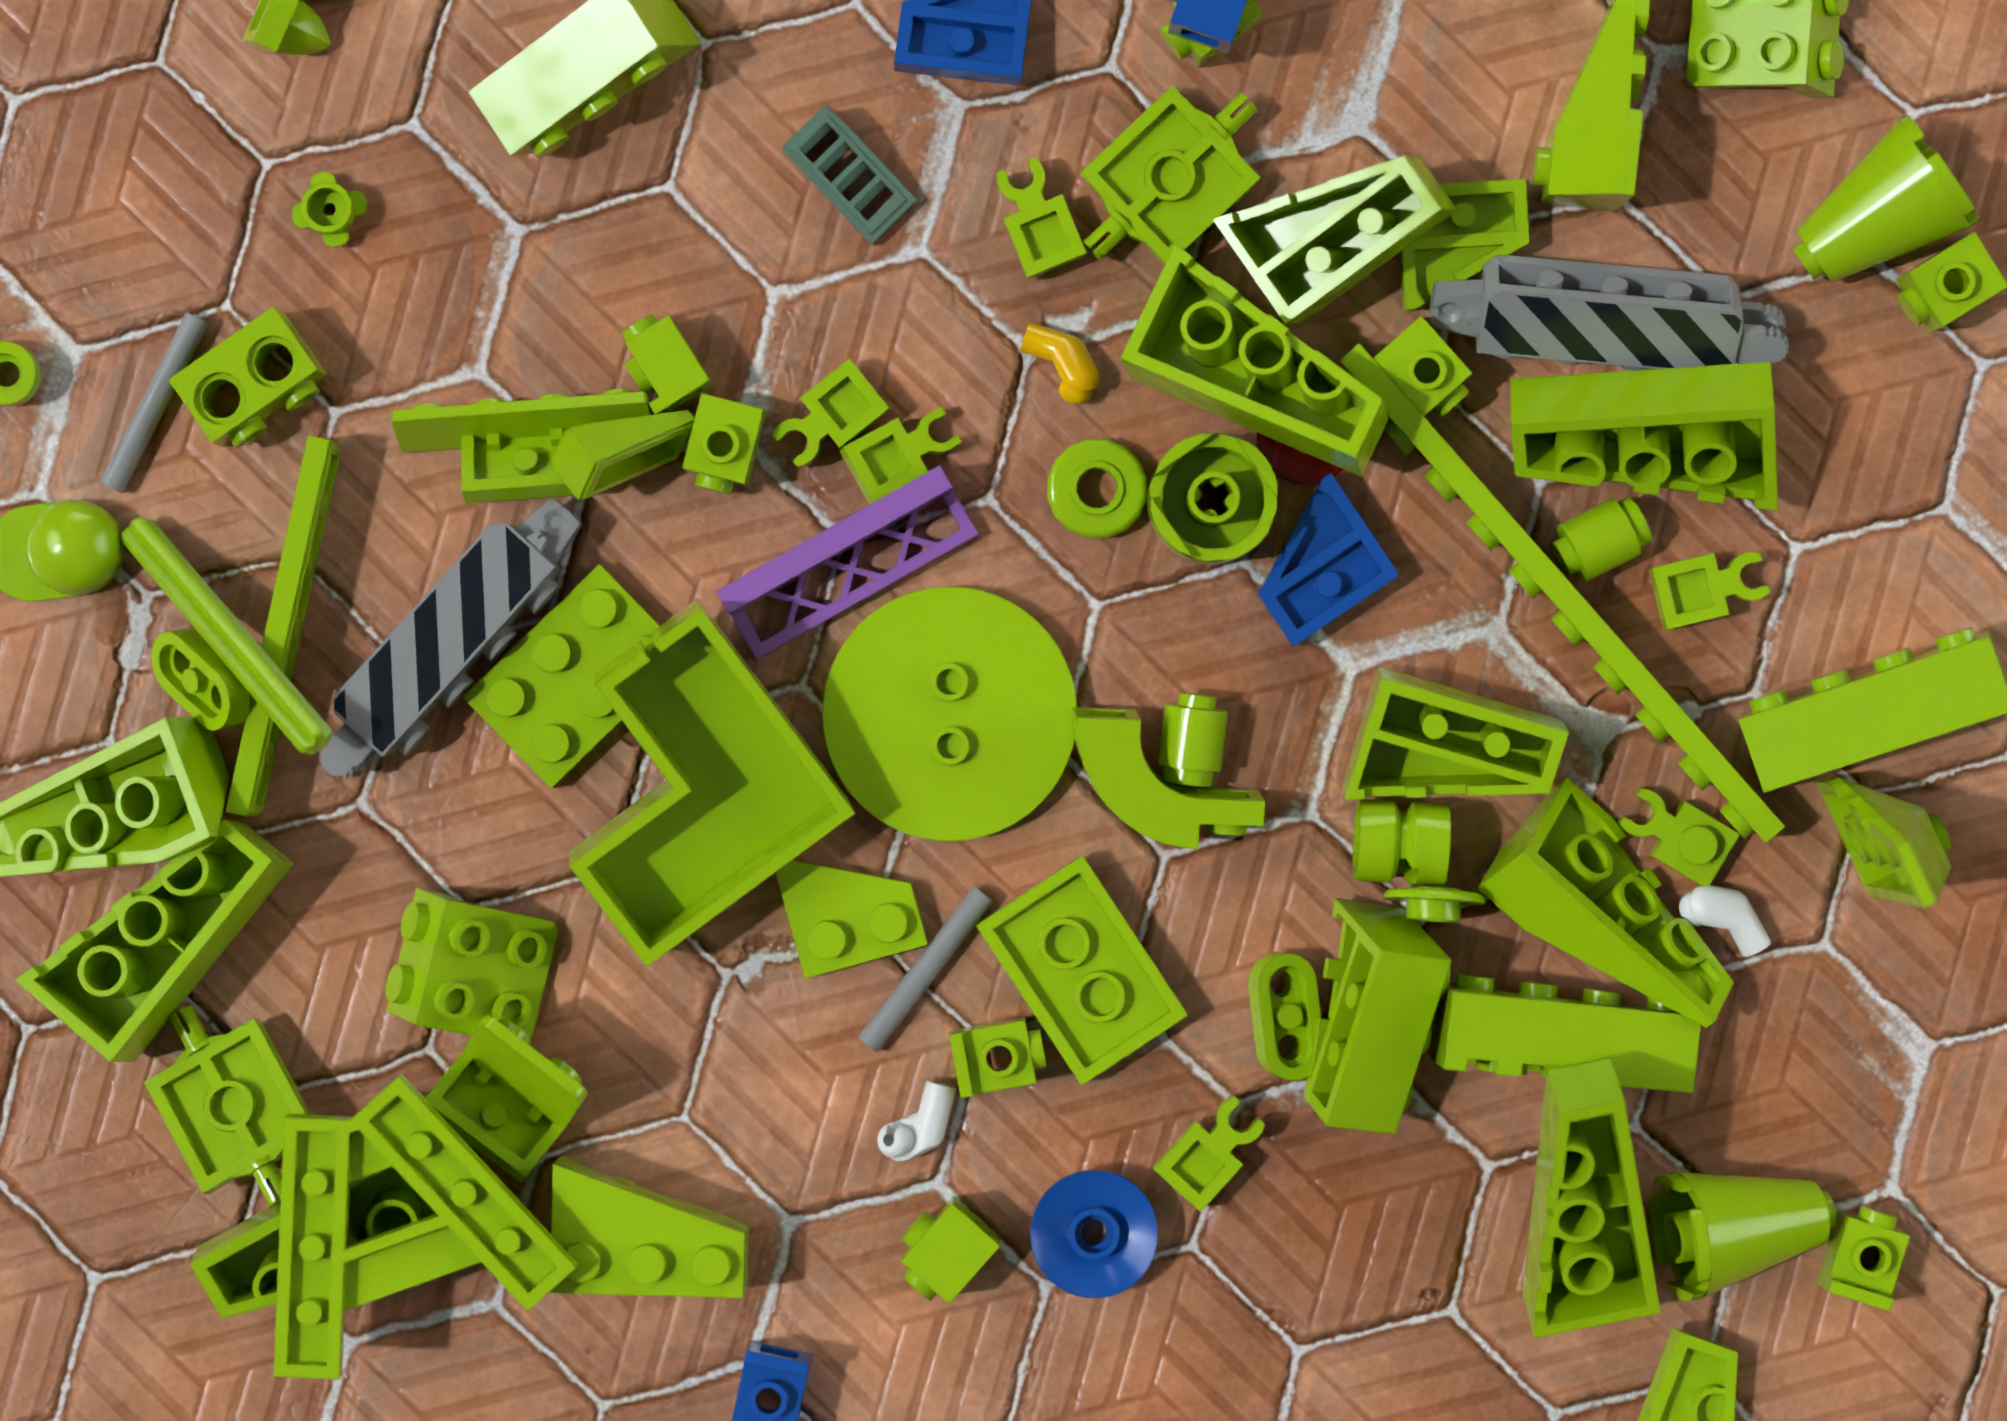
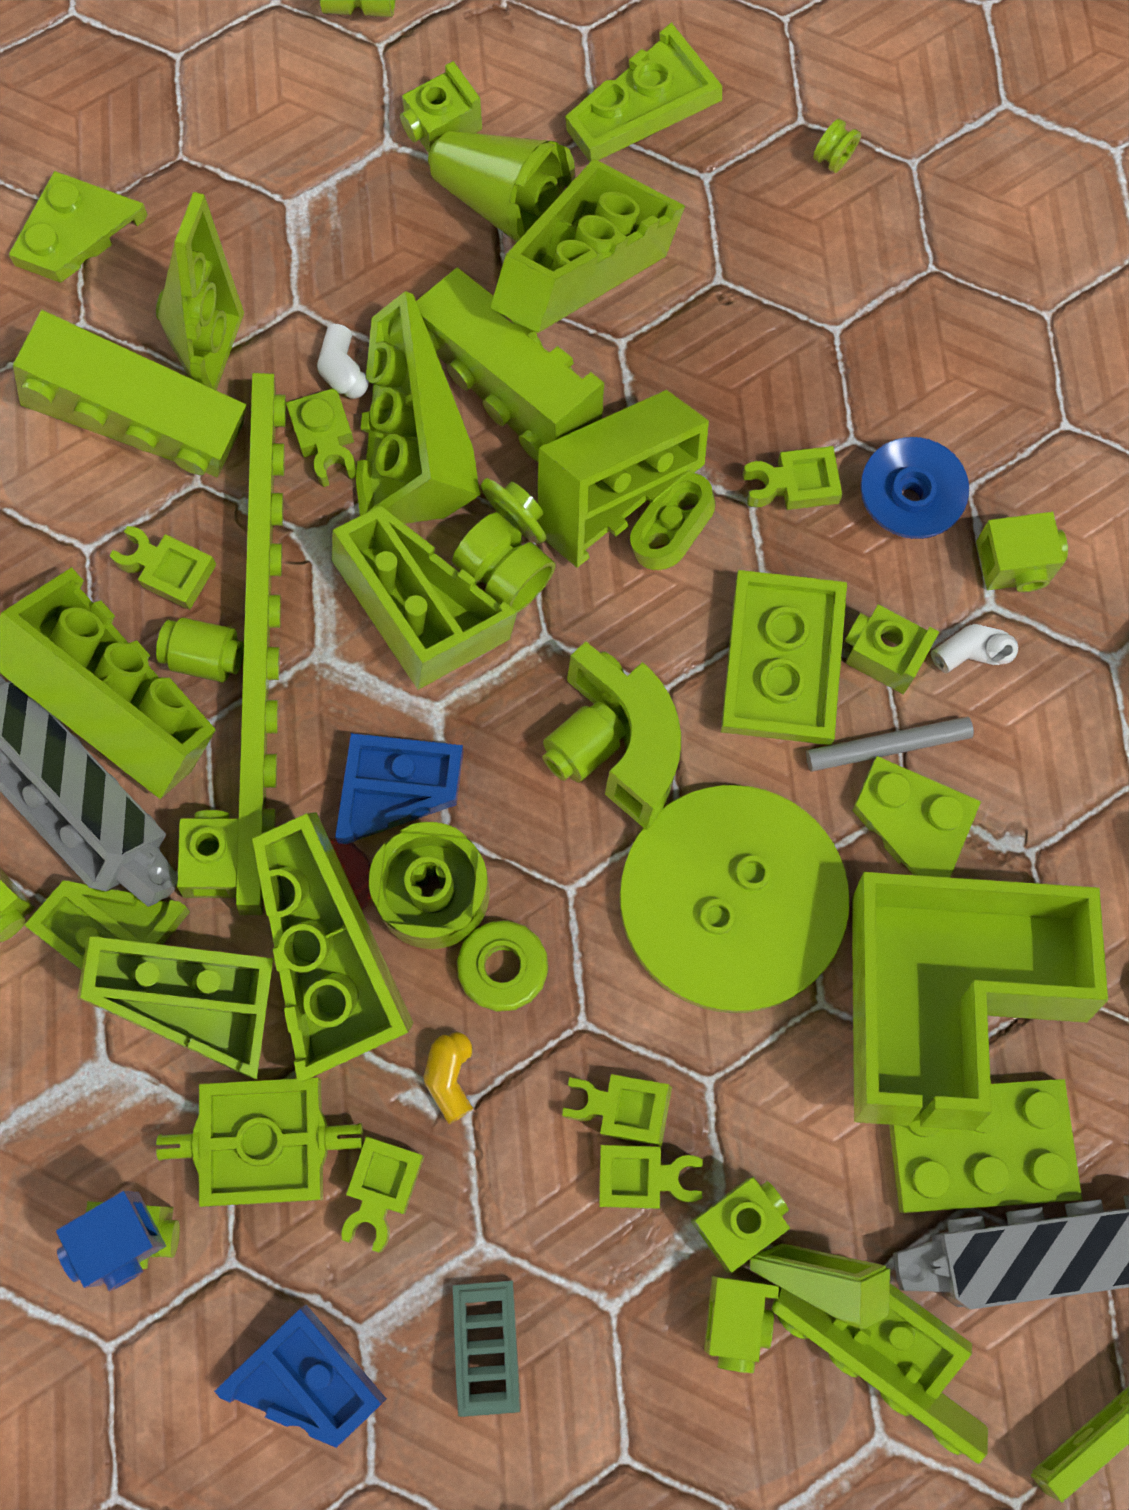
camera: 140 degrees left, 15 degrees down
medium lavender fence [716,465,978,660] -> none

